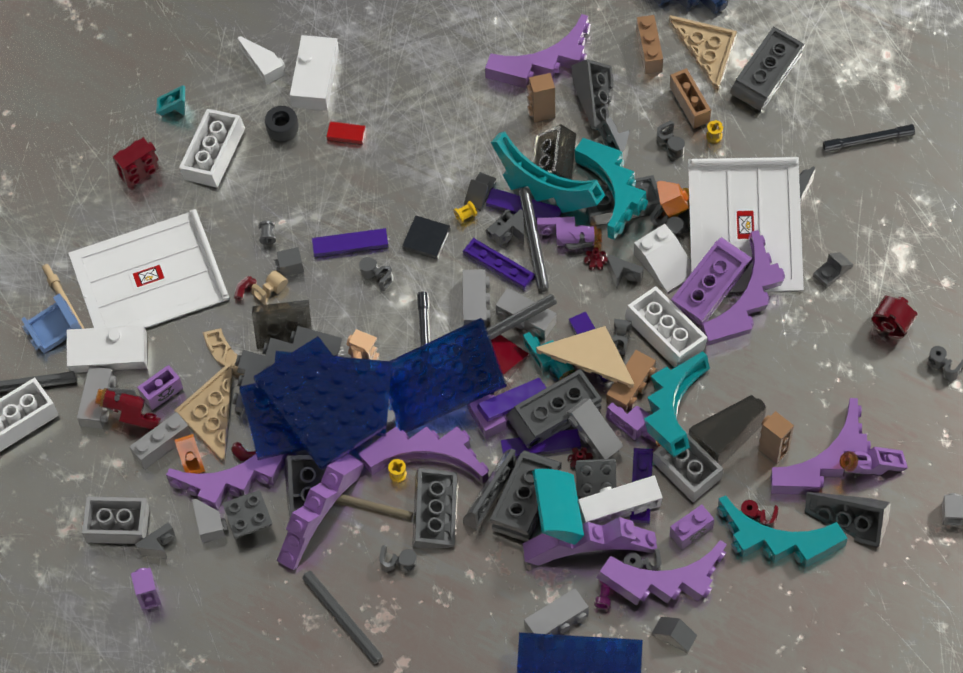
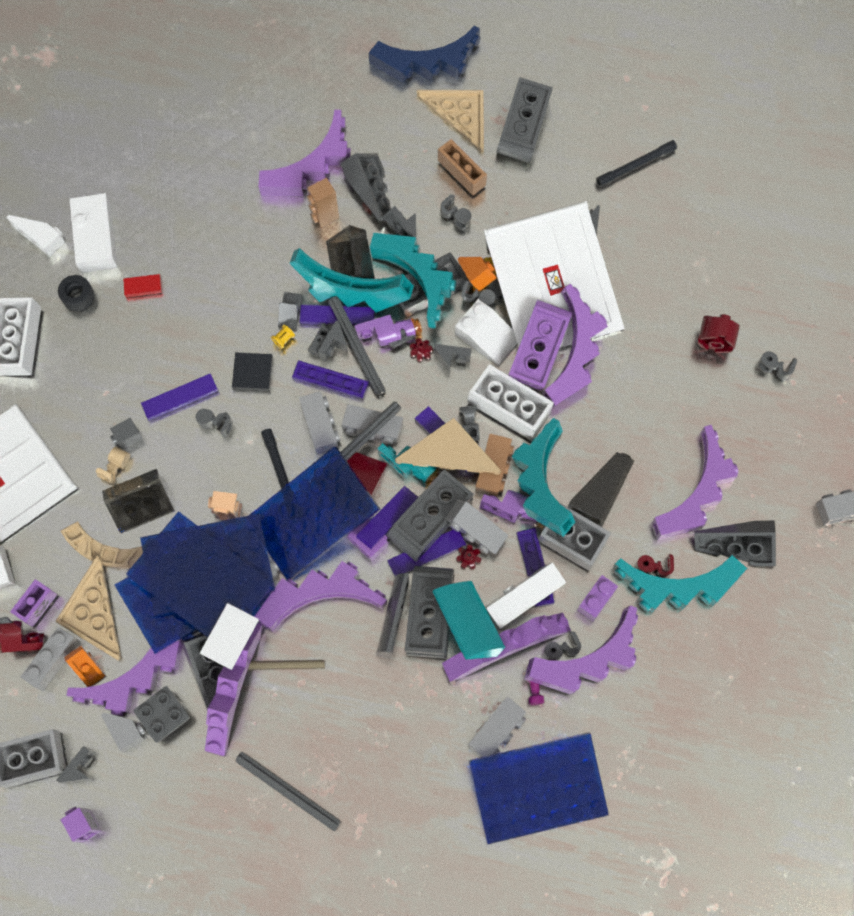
camera: 20 degrees left, 10 degrees up
dark red arm [231,442,258,462] -> none
dark grey arch [232,326,342,413] -> none
dark red arm [234,276,257,301] -> none
dark grey bush [258,220,276,245] -> none
dark grey leg [379,545,417,572] -> none
yellow bush [388,459,407,483] -> none
dark grey slope [412,468,457,548] -> none
dark grey bracket [575,459,616,497] -> none
medium nougat brick [636,15,663,74] -> none
dark grey slope [652,617,697,653] -> none
yellow bush [706,120,723,144] -> none
medium nougat brick [759,411,794,464] -> none
dark grey slope [813,252,854,288] -> none
medium lavender plate [840,447,908,475] -> none
none -> white sticker [200,603,259,670]

